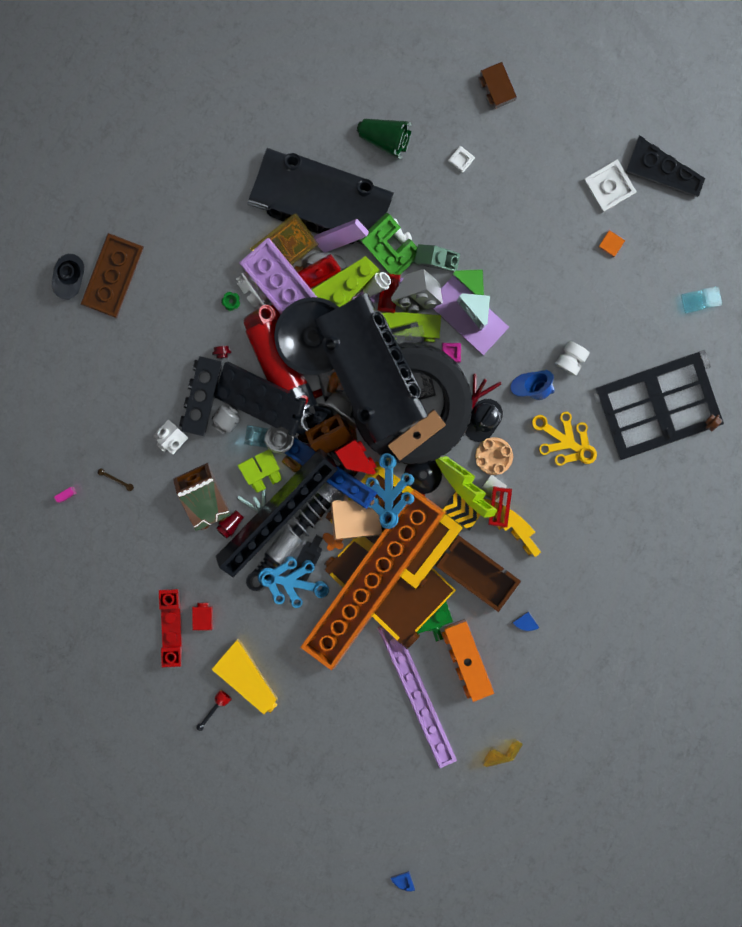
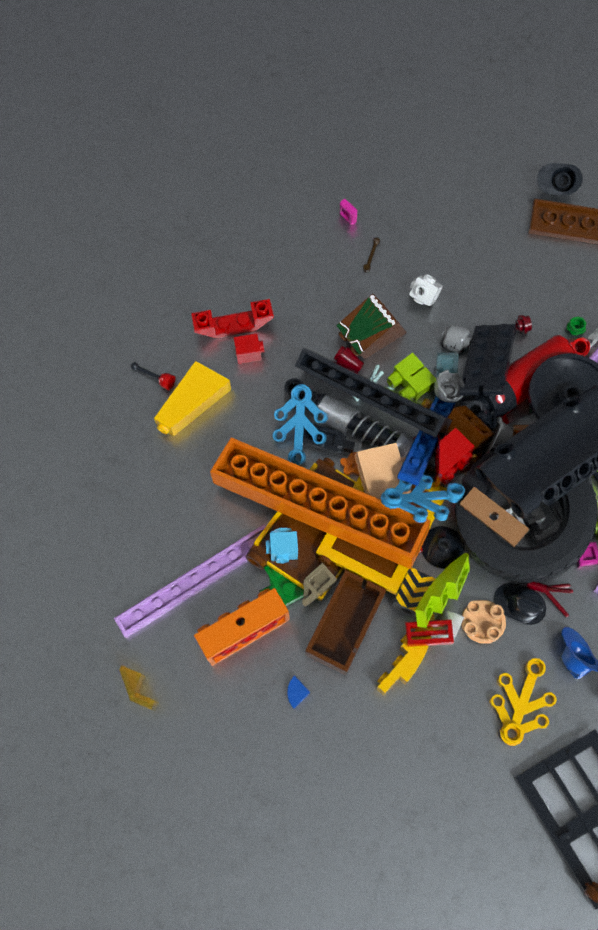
camera: 80 degrees right, 20 degrees down
black brick [179,356,223,437] -> none
none -> medium azure brick [266,528,298,563]
none -> dark tan slope [302,563,338,607]

